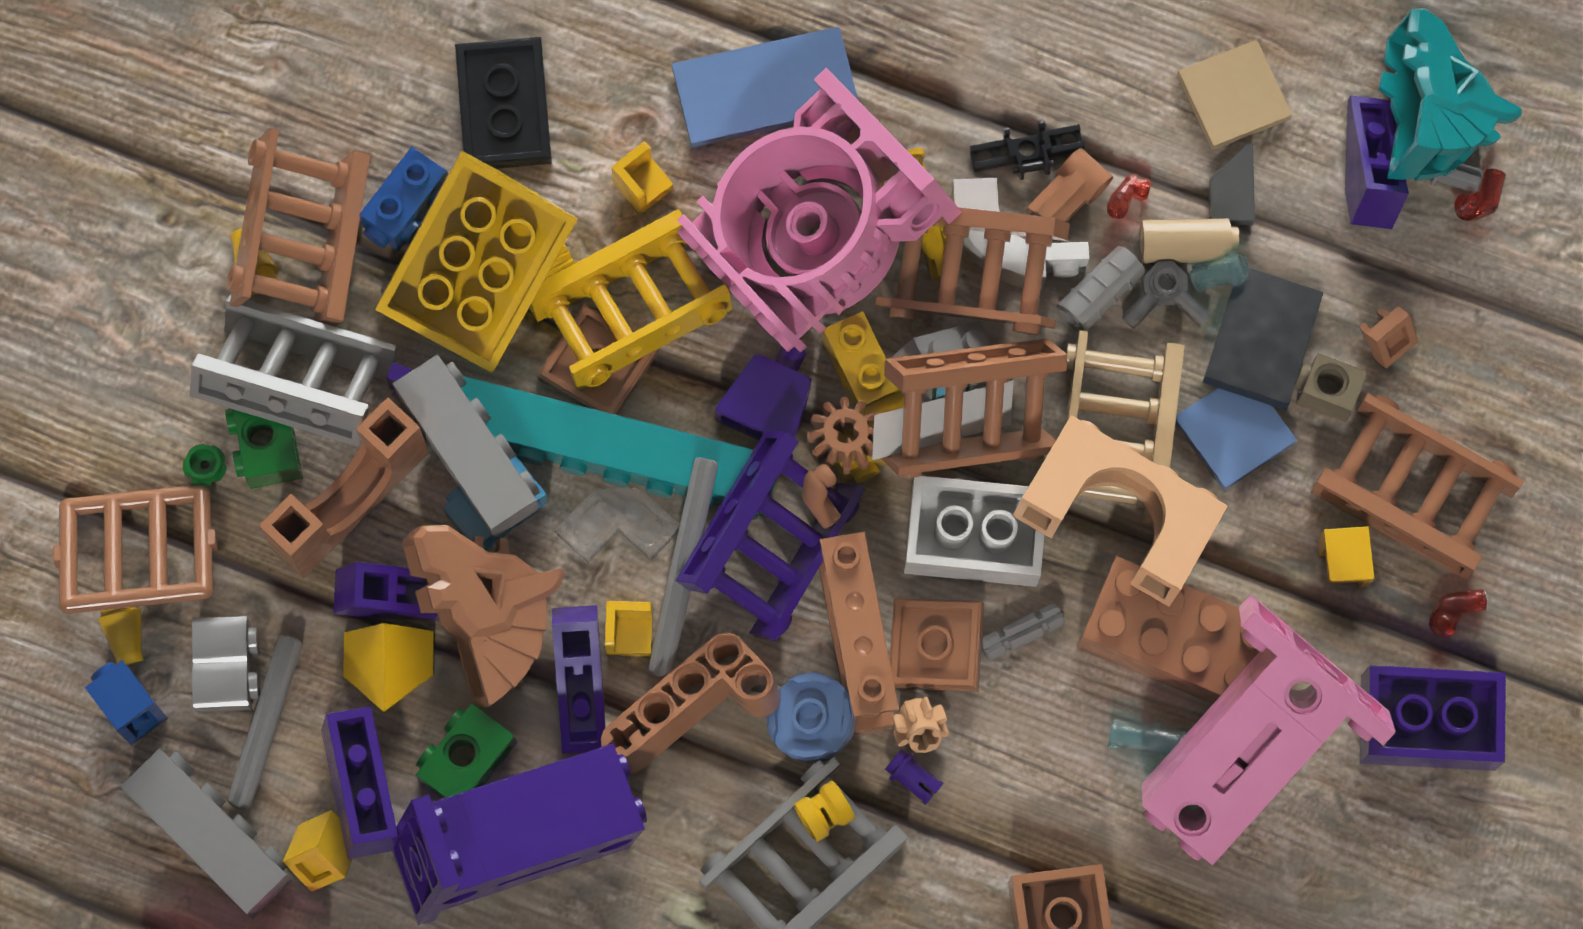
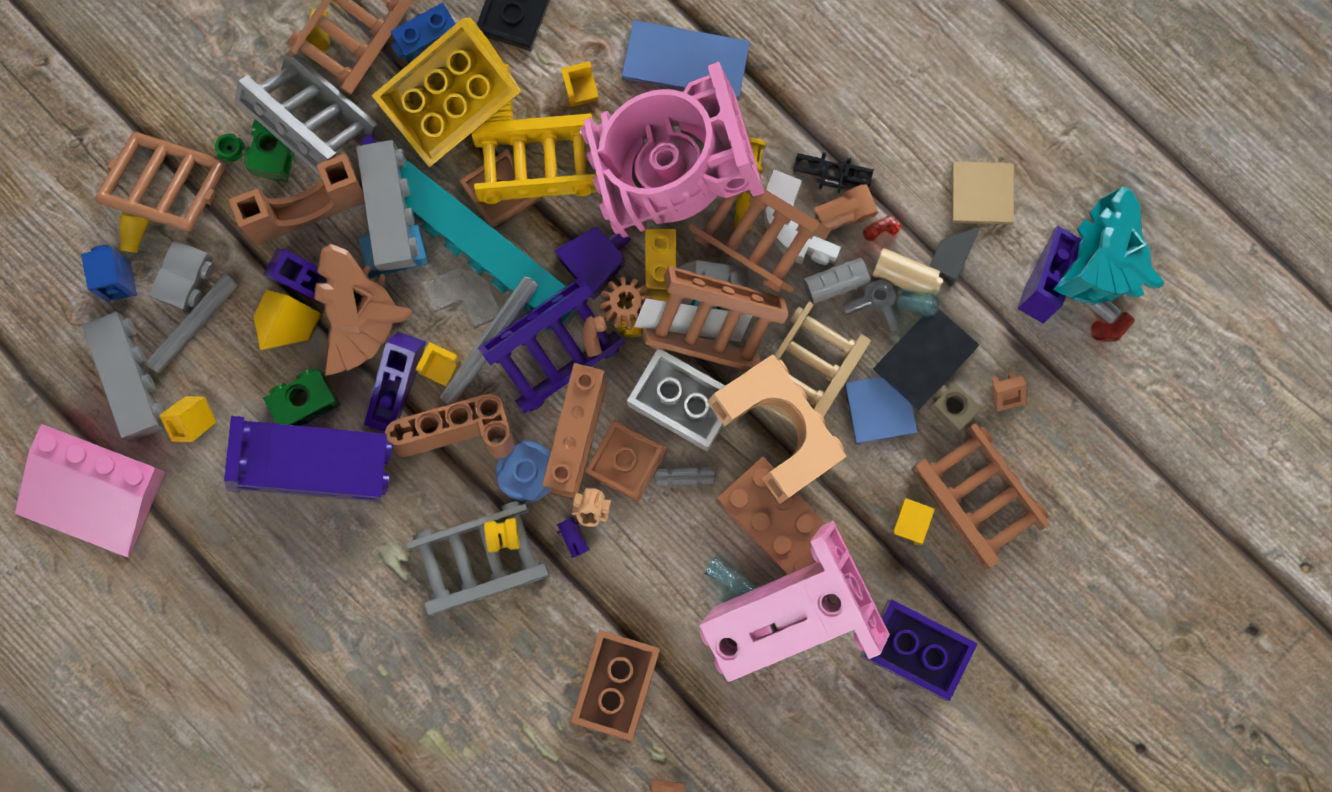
camera: 30 degrees right, 5 degrees up
dark purple brick [321,706,398,859] -> none
clear red arm [1429,589,1487,638] -> none

